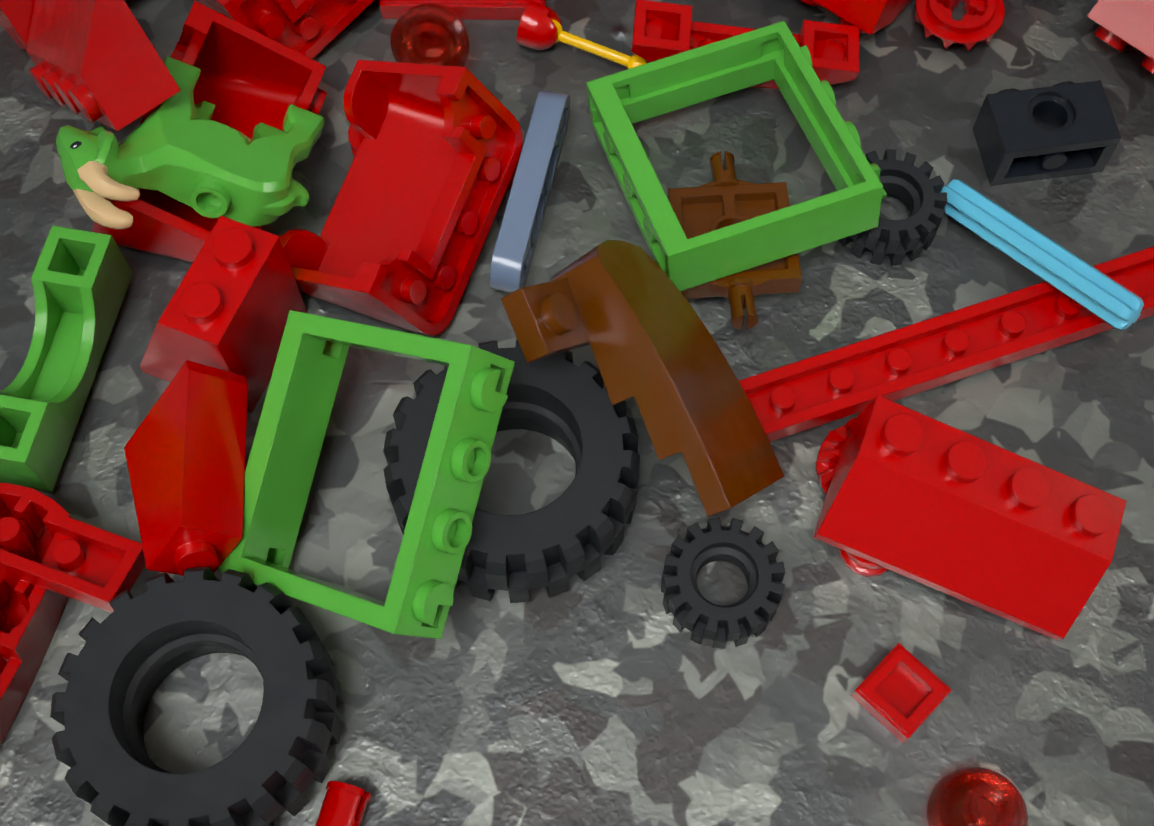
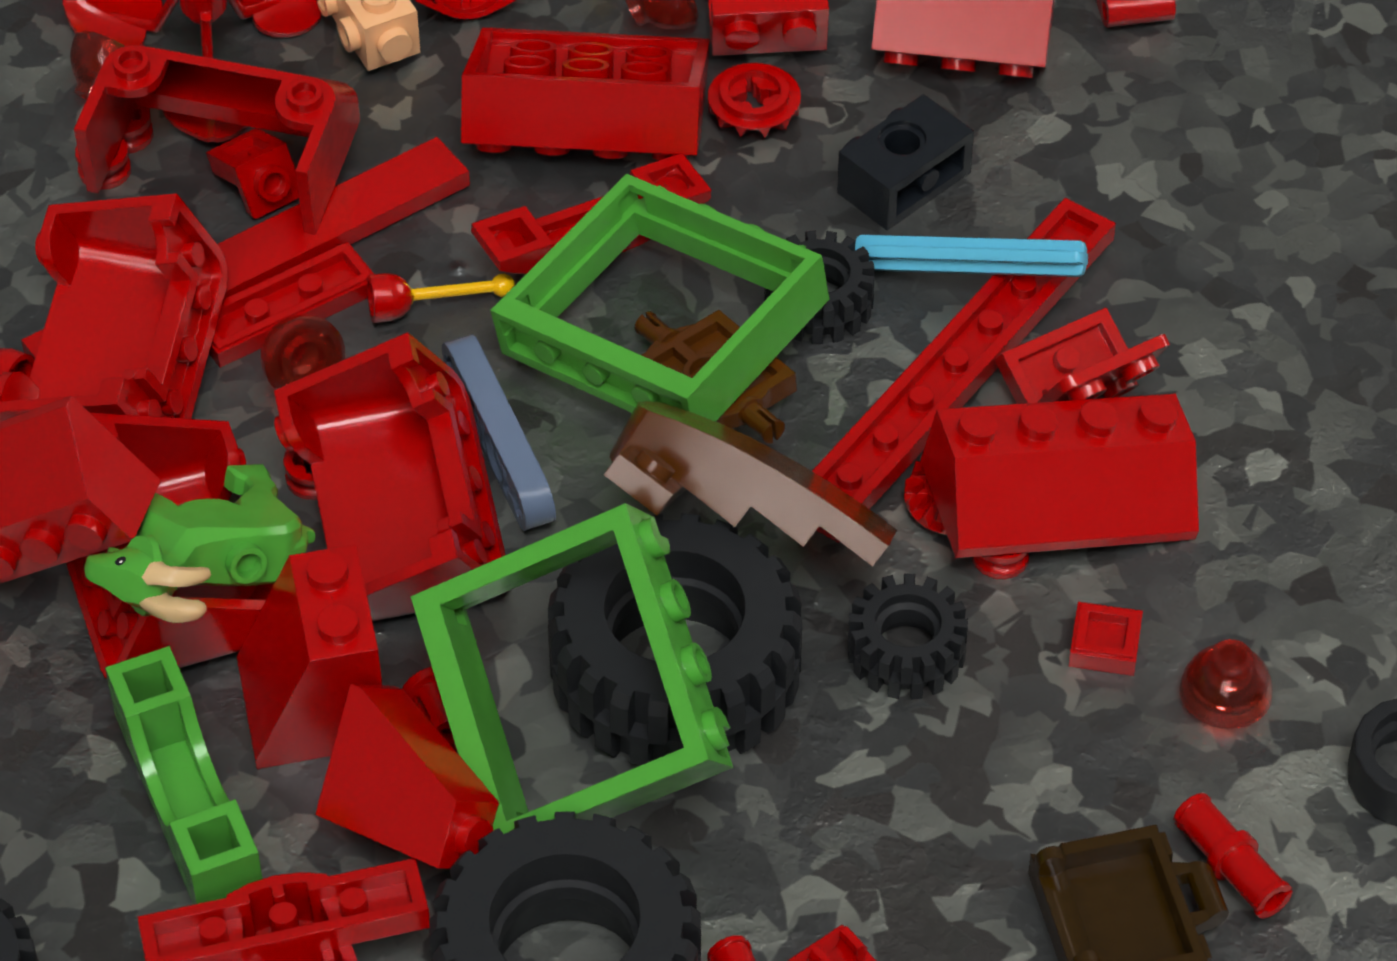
camera: 35 degrees left, 15 degrees down
none -> red bracket [995,307,1171,404]

